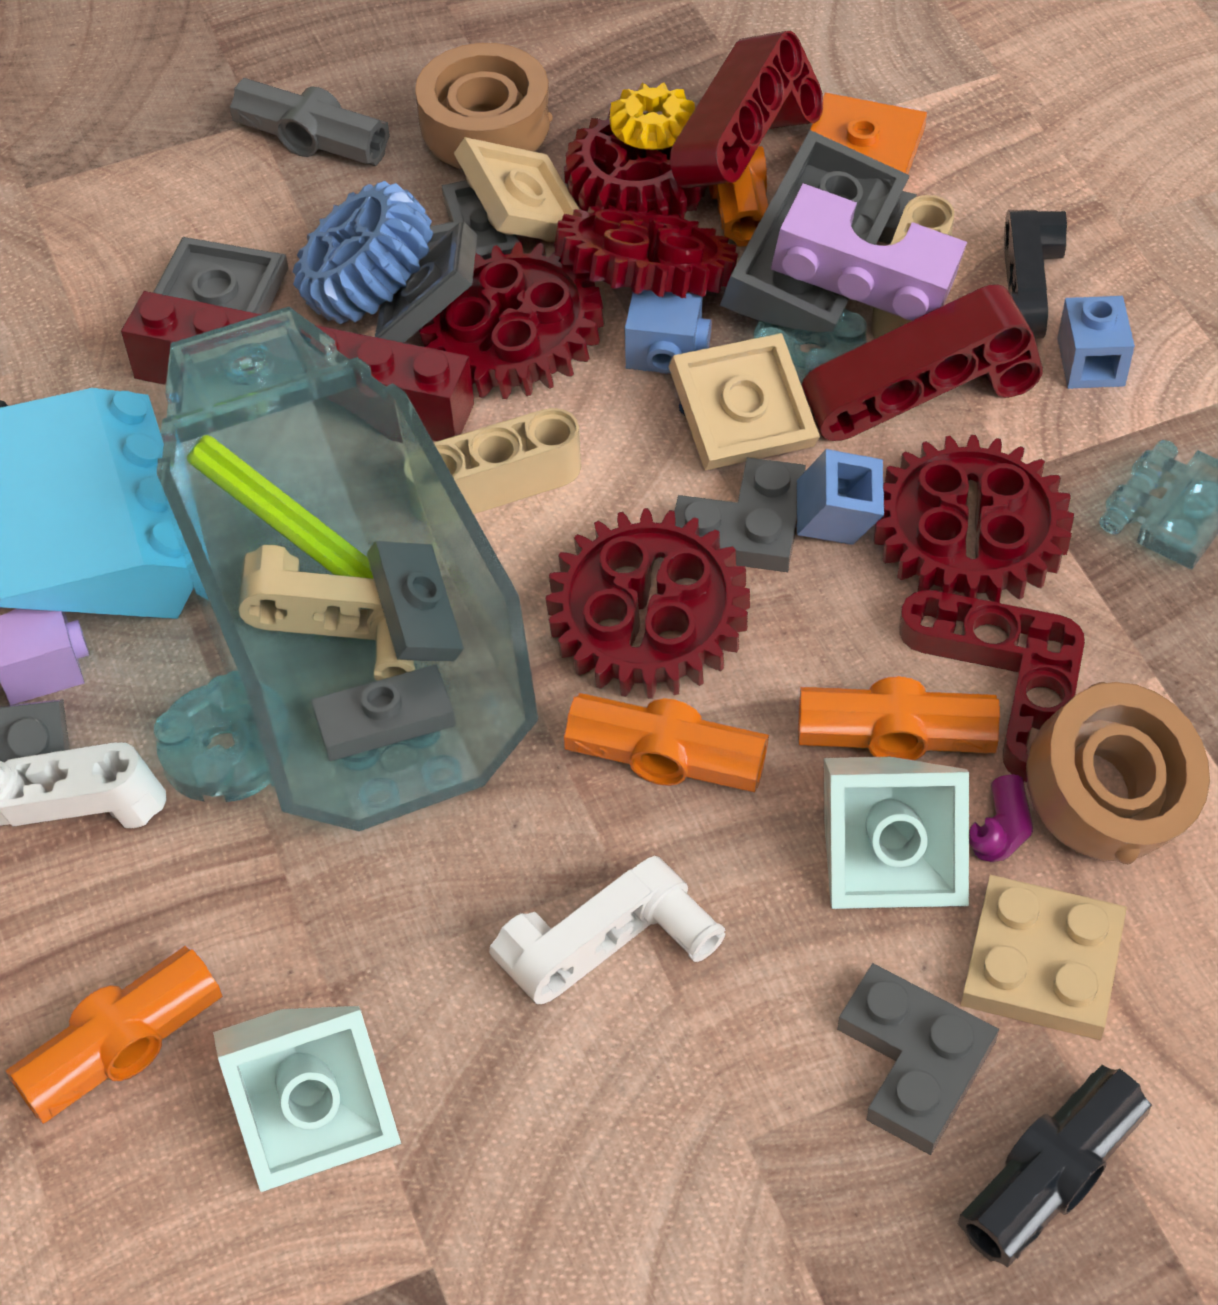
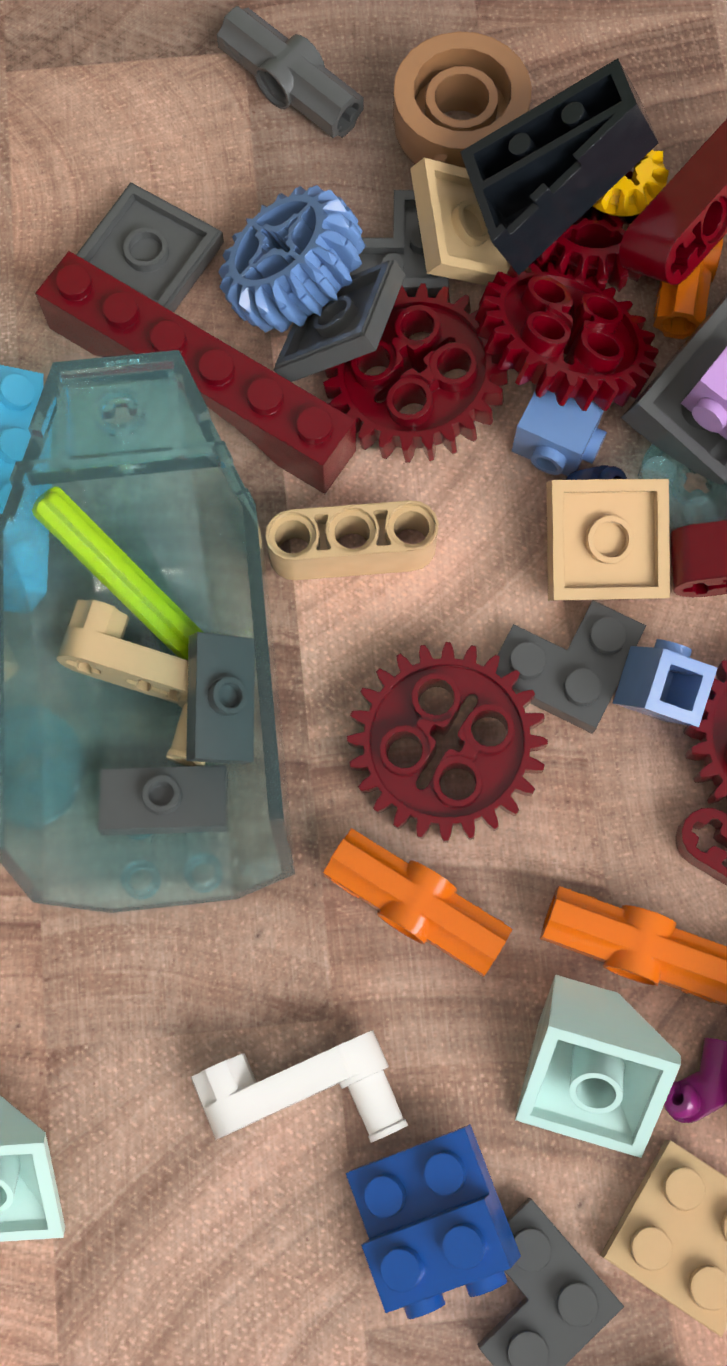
camera: 15 degrees right, 20 degrees up
none -> blue plate [346,1124,521,1319]
none -> black wedge [460,58,659,275]

